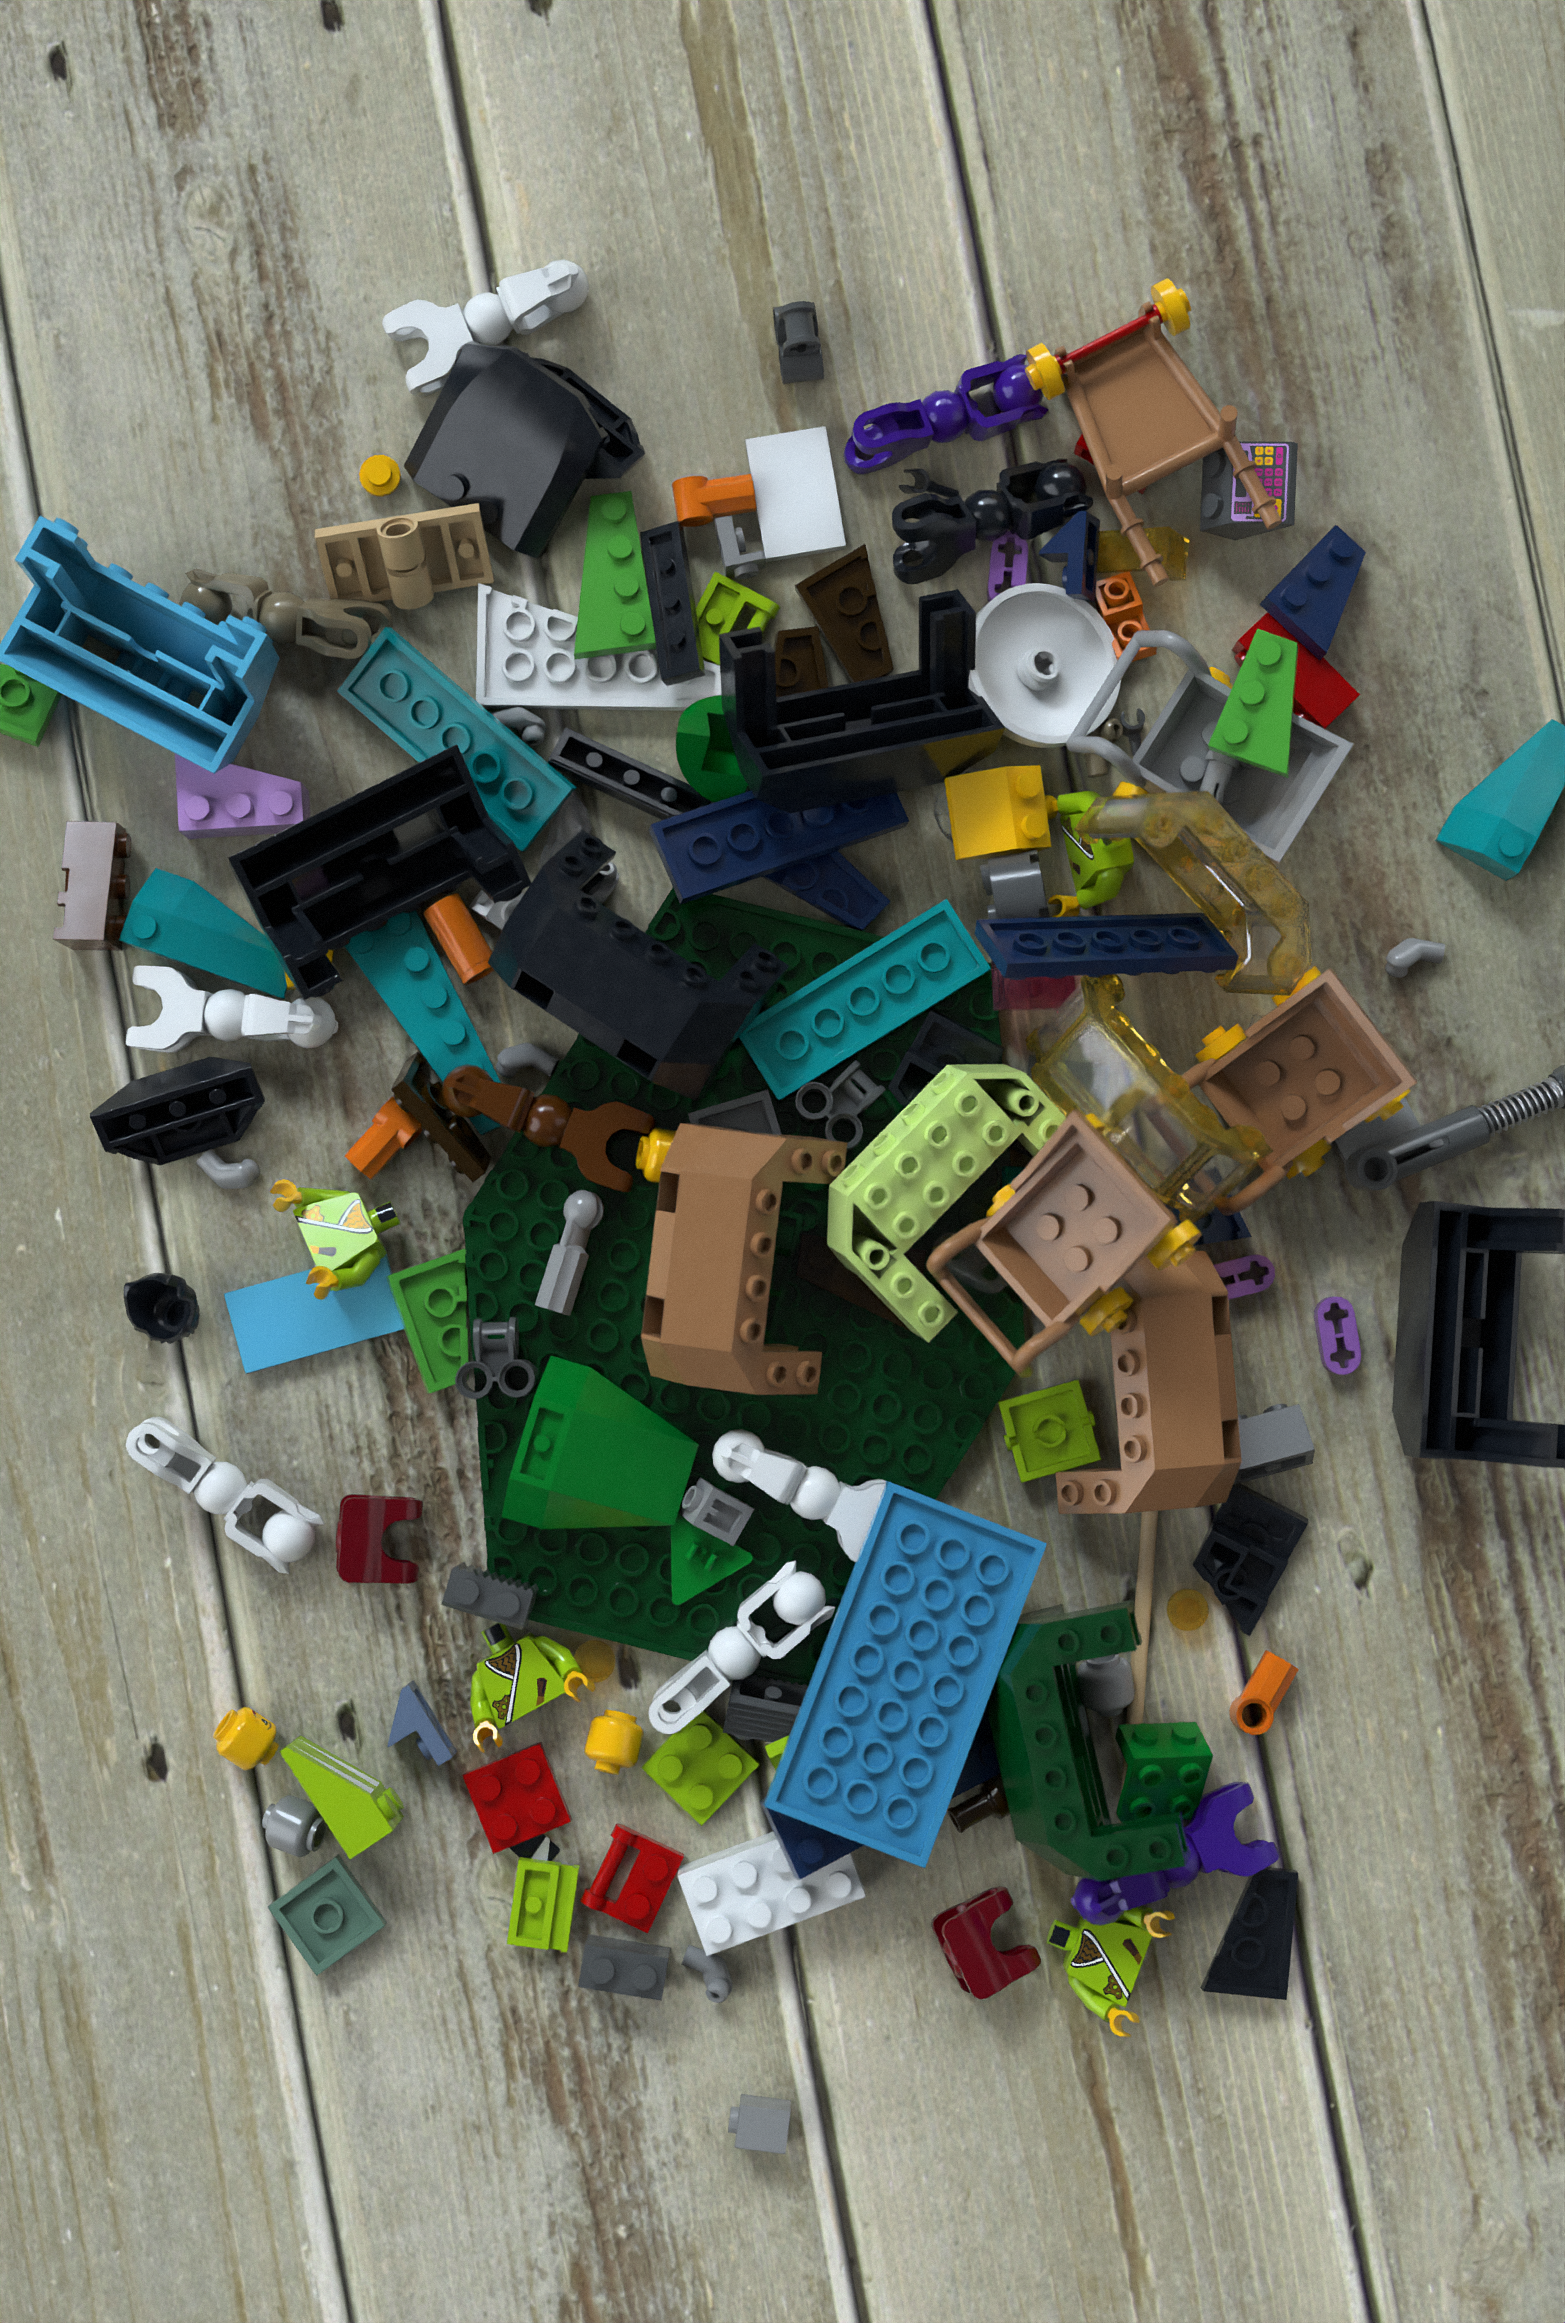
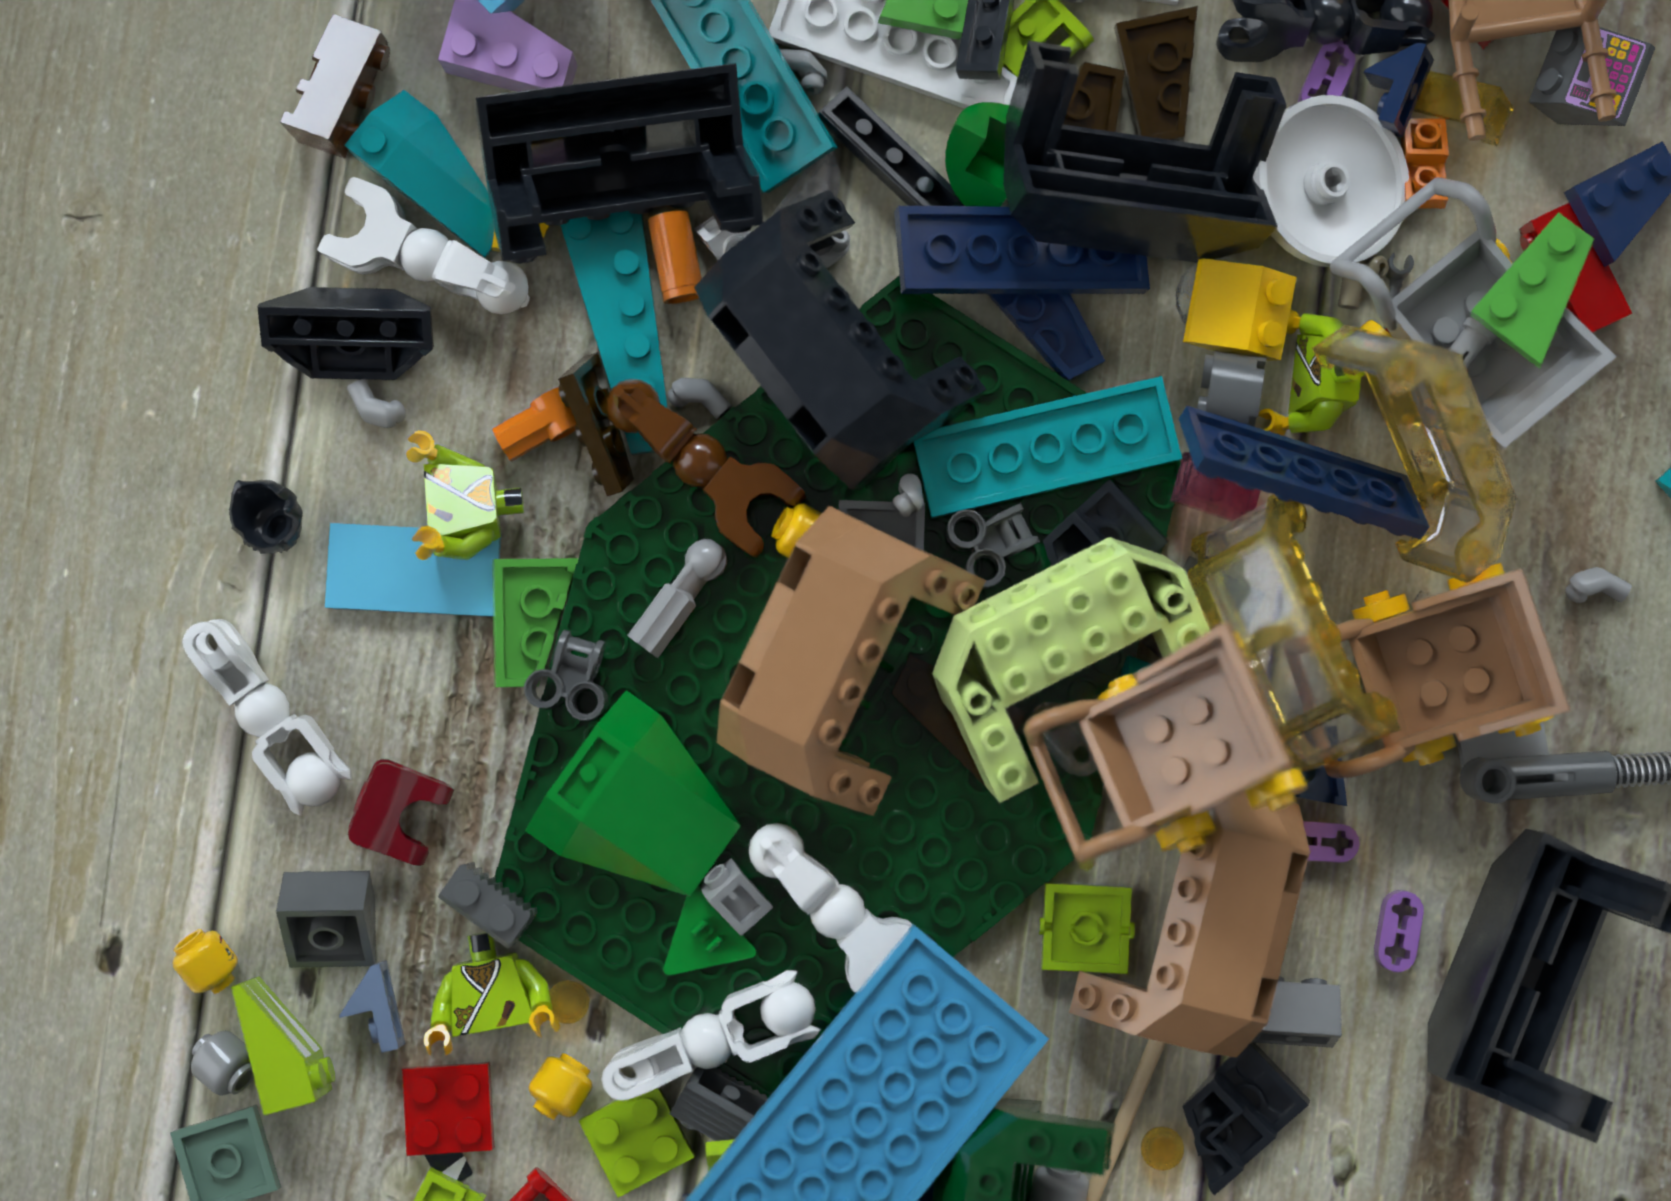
camera: 15 degrees right, 0 degrees up
none -> dark grey slope [276,870,376,968]
none -> light grey arm [893,474,924,517]

